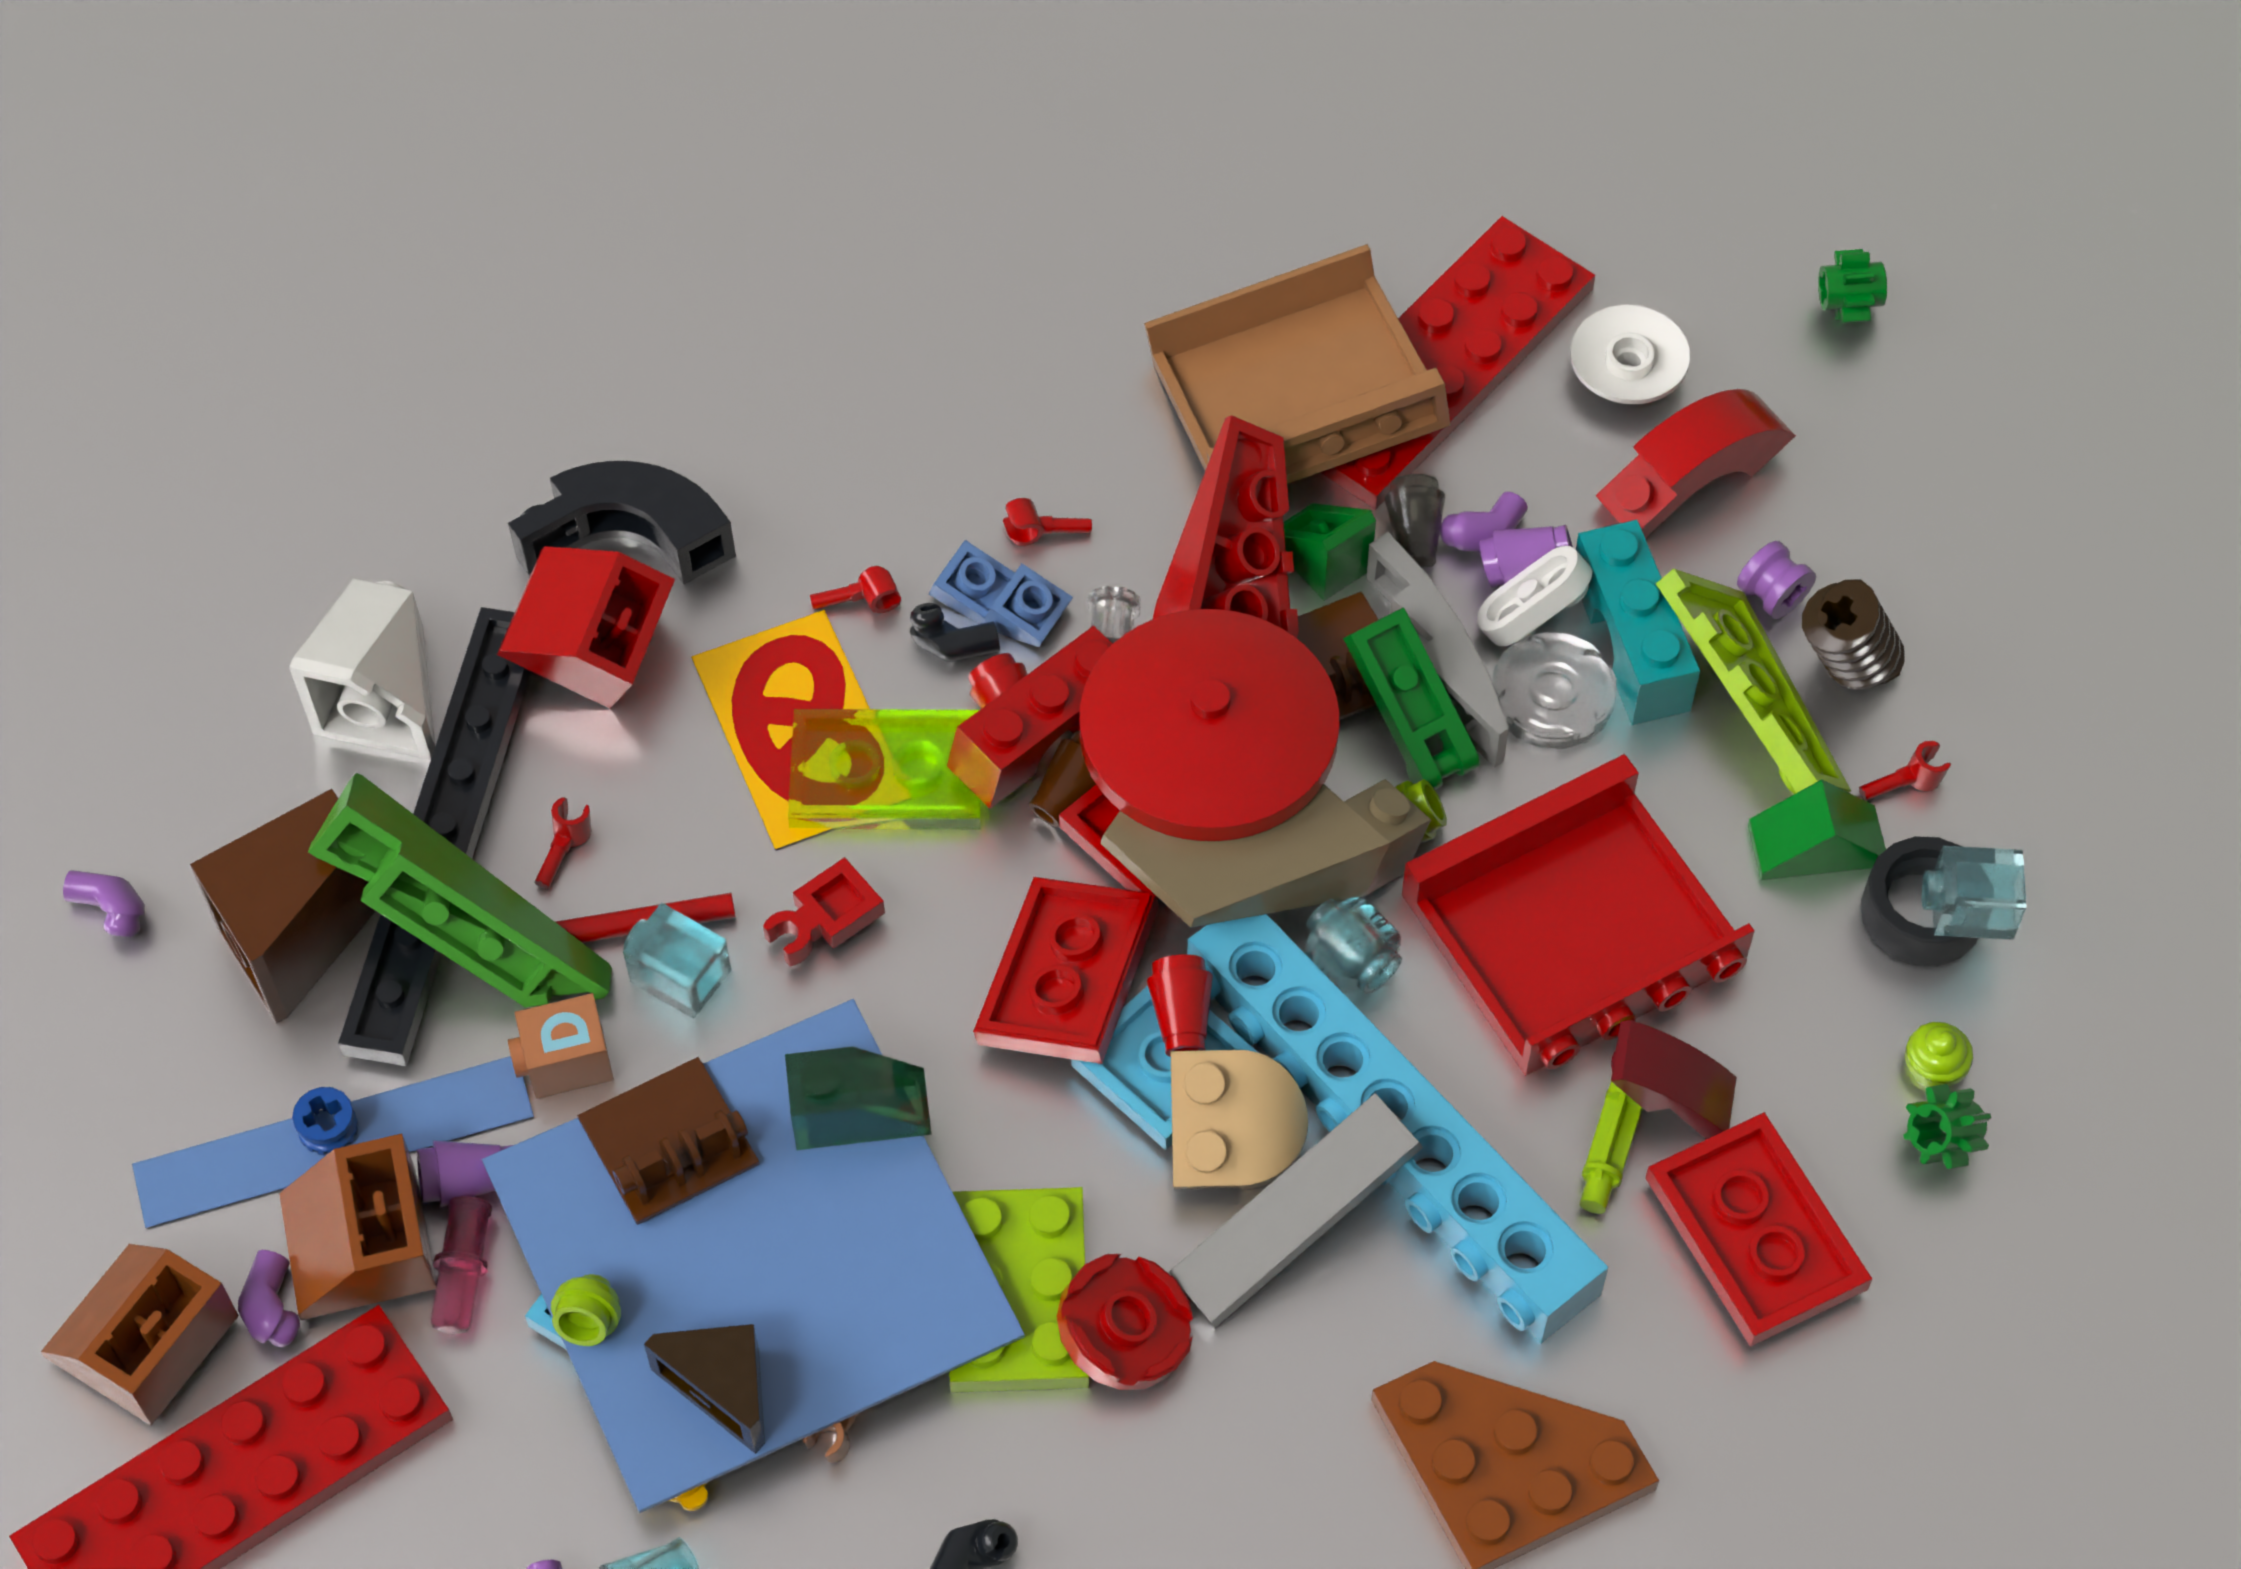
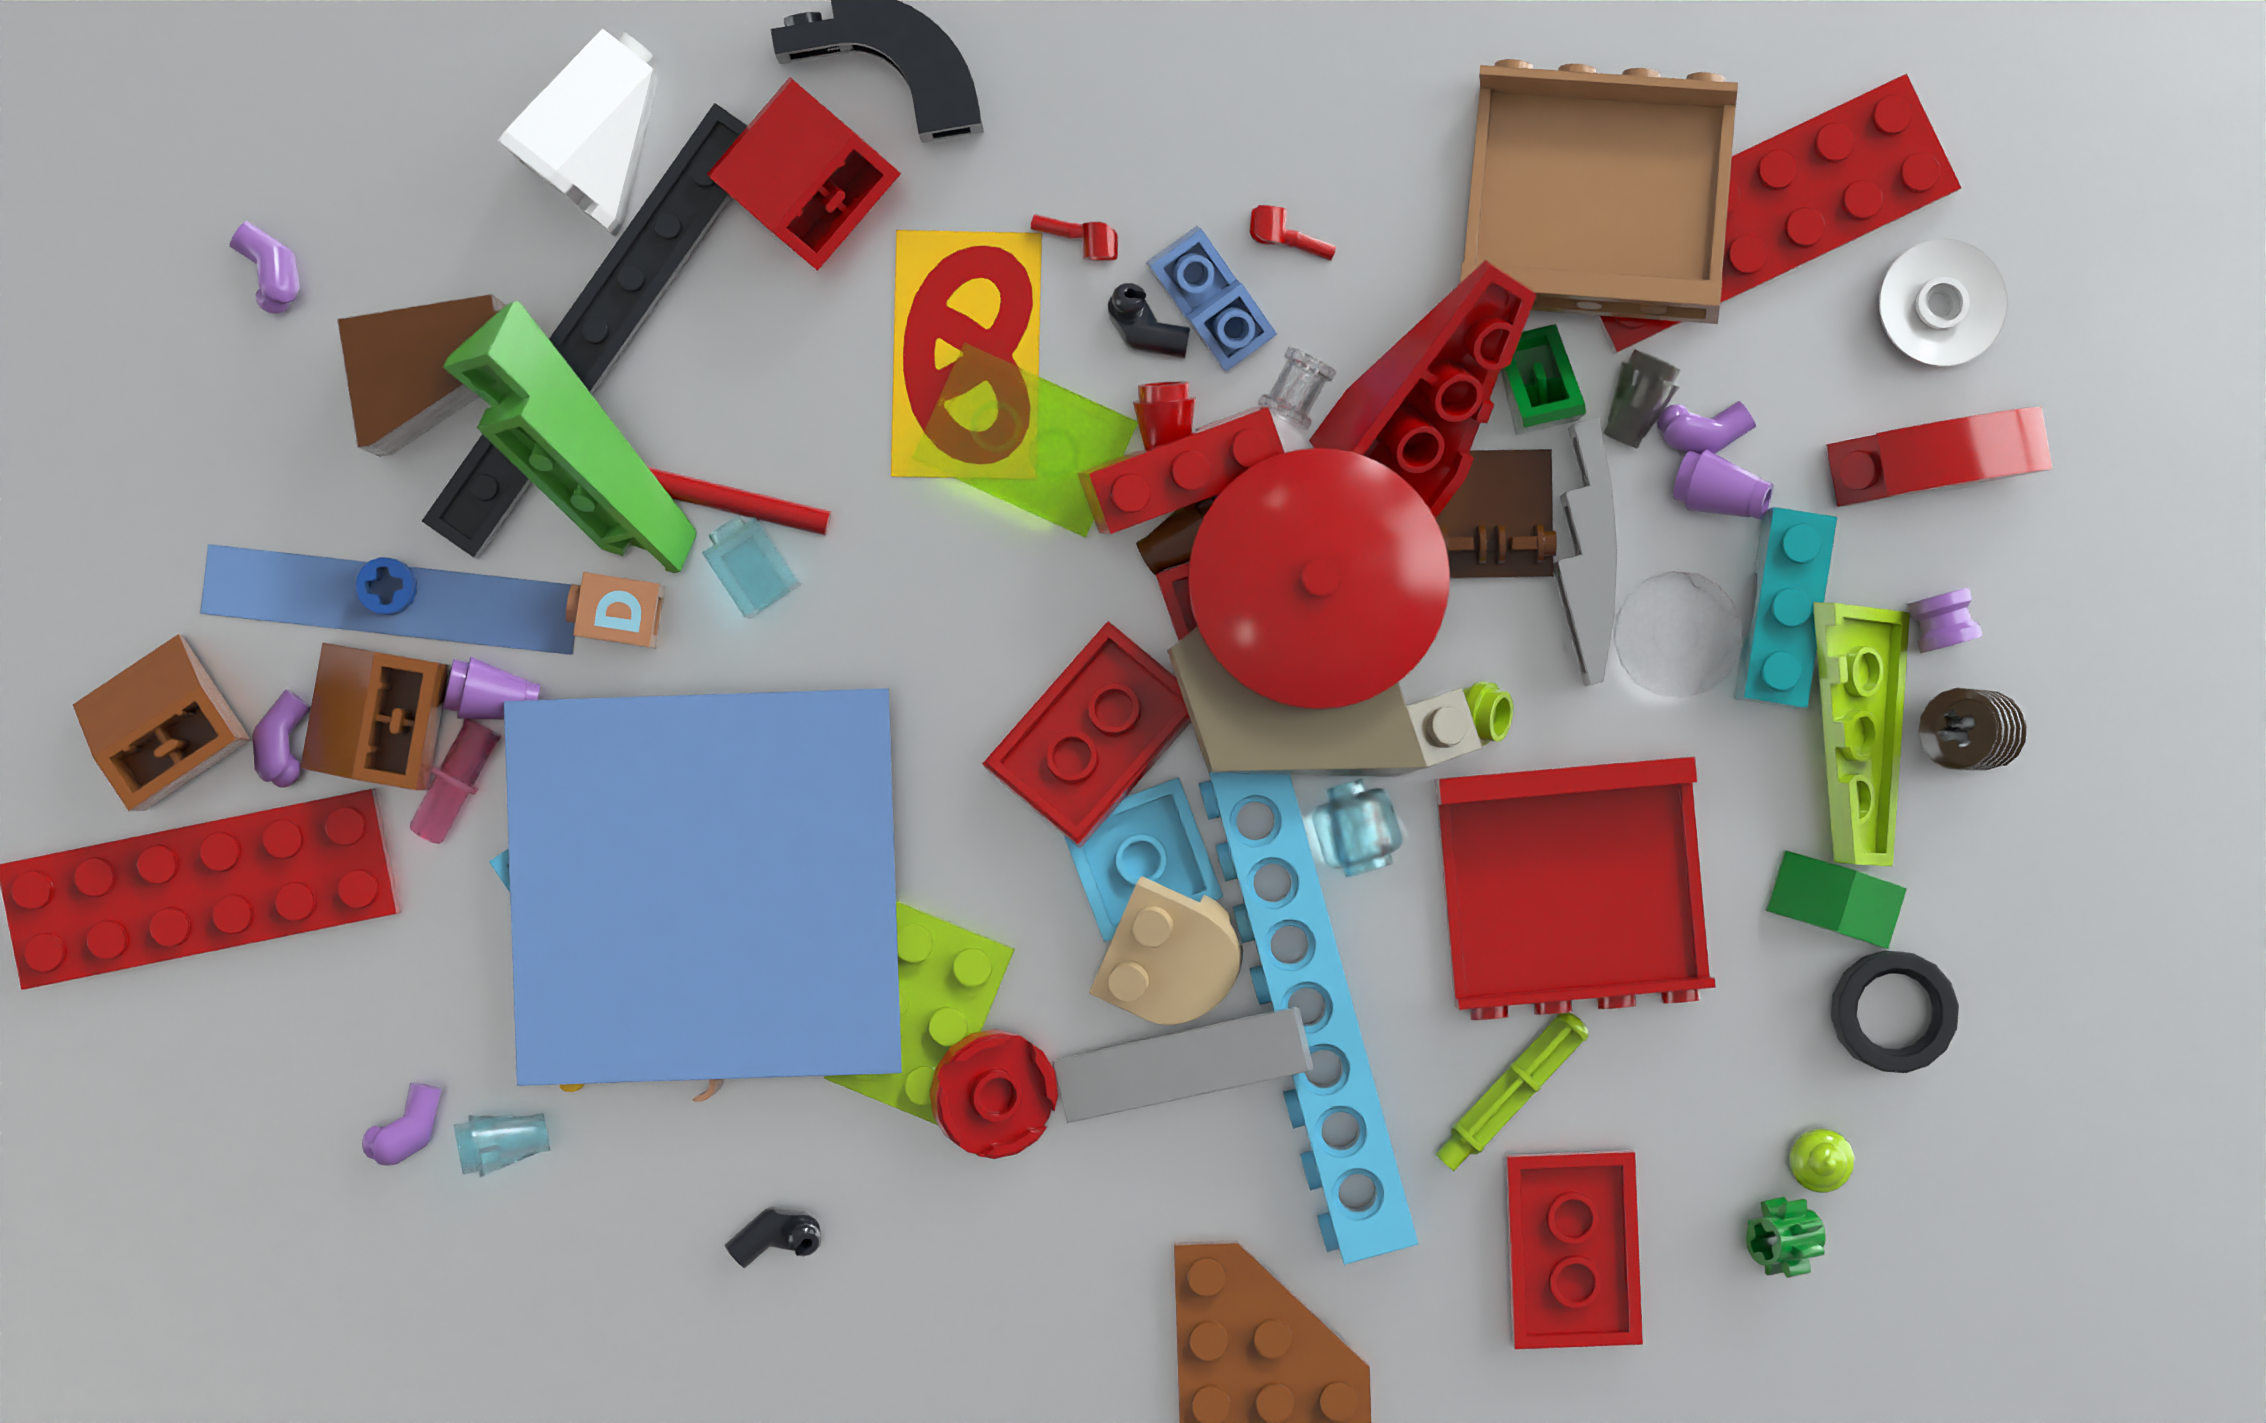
camera: 25 degrees right, 30 degrees up
red hand [534,797,592,889] -> none
lime plate [551,1274,621,1346] -> none
reddish brown hinge [577,1056,760,1225] -> none
dark brown slope [644,1324,765,1454] -> none
red plate [763,857,885,966] -> none
clear green slope [785,1046,932,1150] -> none
red cone [1147,954,1213,1057] -> none
green plate [1343,607,1480,790] -> none
white plate [1477,546,1592,646] -> none
dark red slope [1611,1020,1737,1139] -> none
green gear [1818,249,1887,323] -> none
red hand [1859,741,1951,801] -> none
clear light blue brick [1922,846,2026,940] -> none

